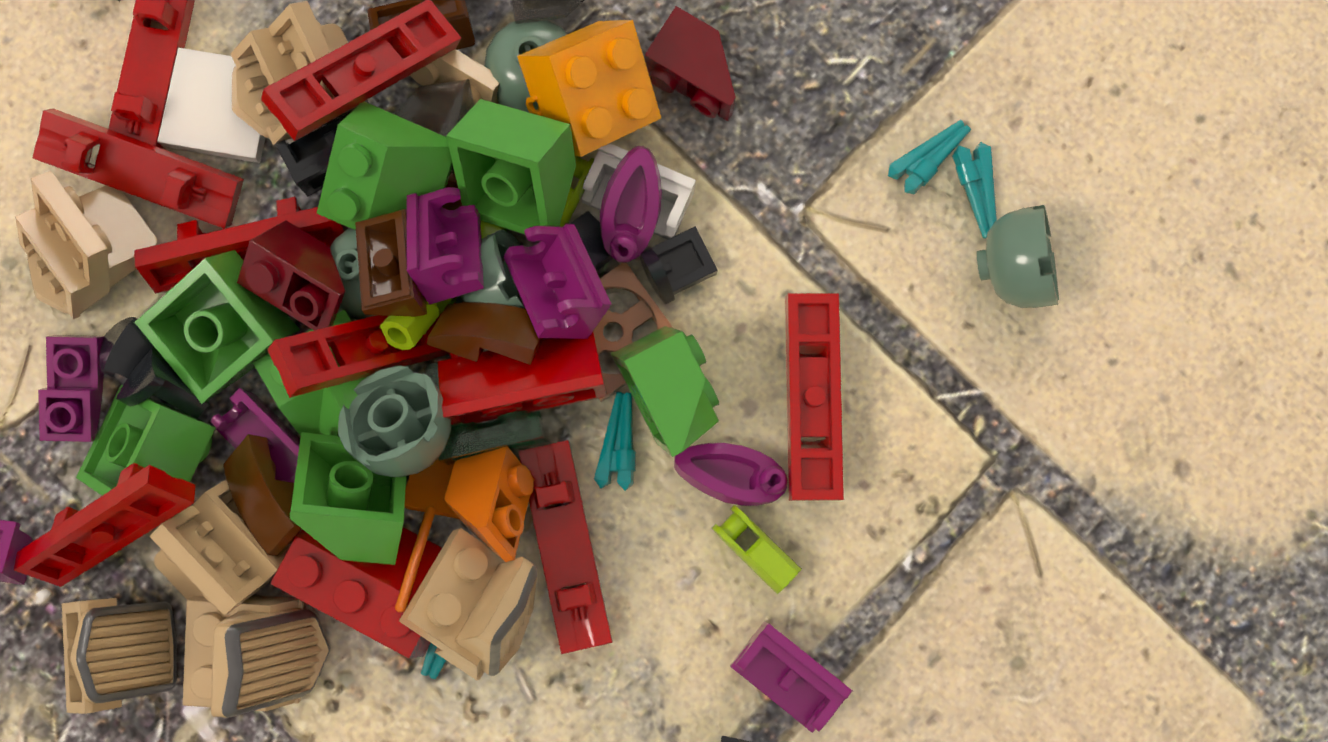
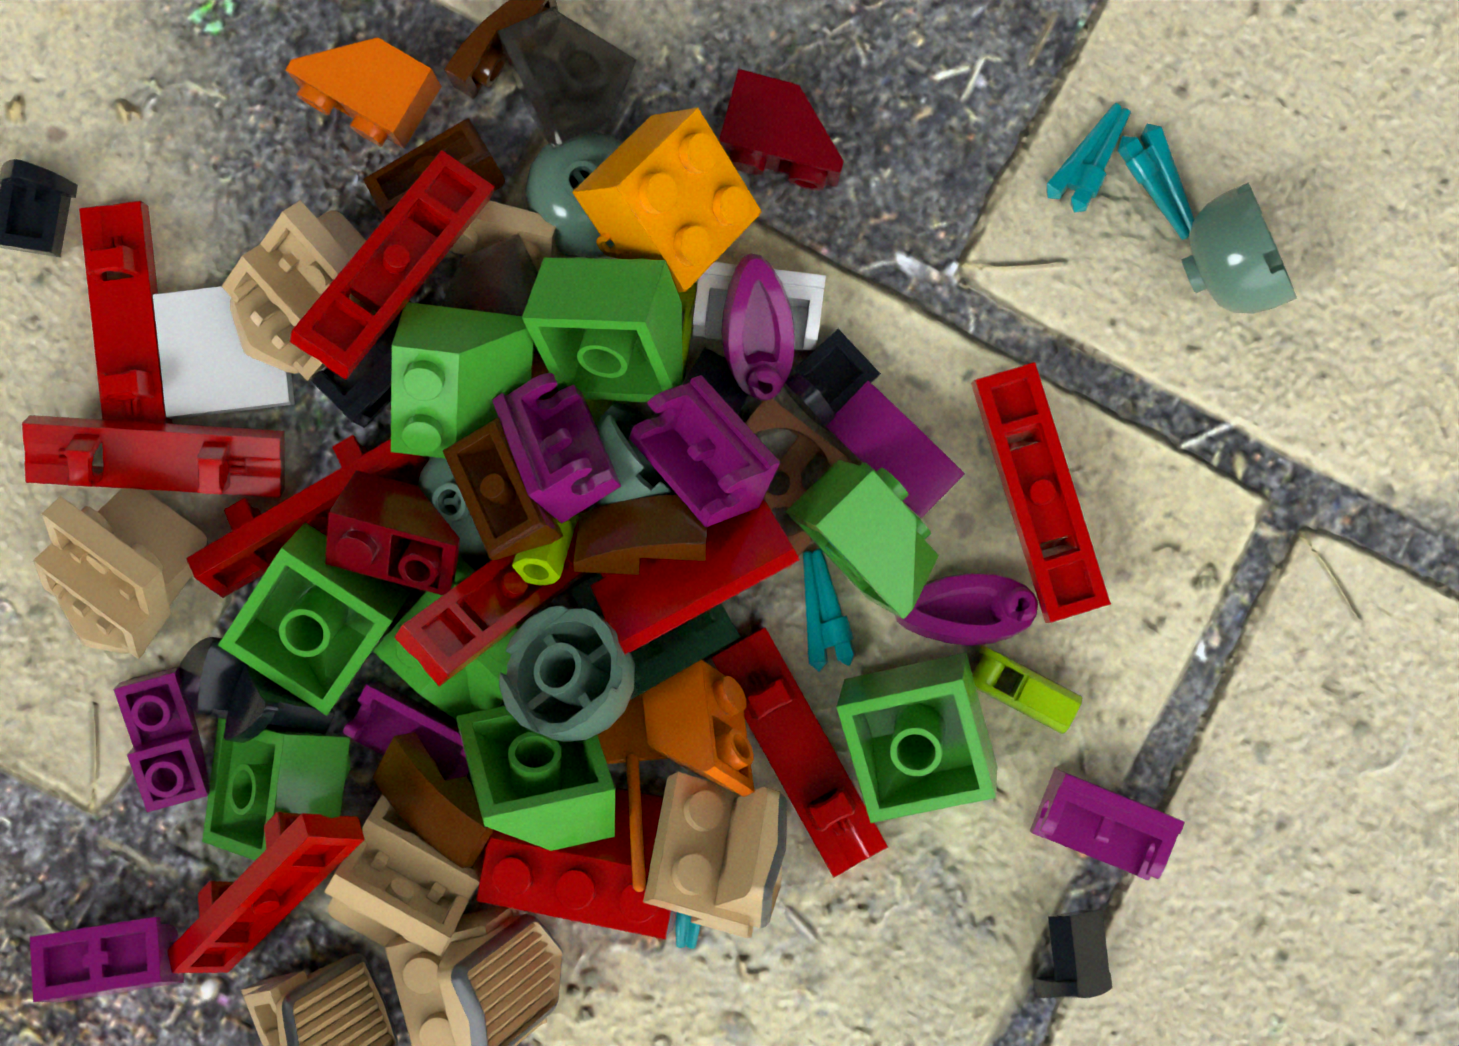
camera: 10 degrees left, 5 degrees up
none -> magenta slope [826,381,965,518]
none -> bright green slope [836,652,998,823]

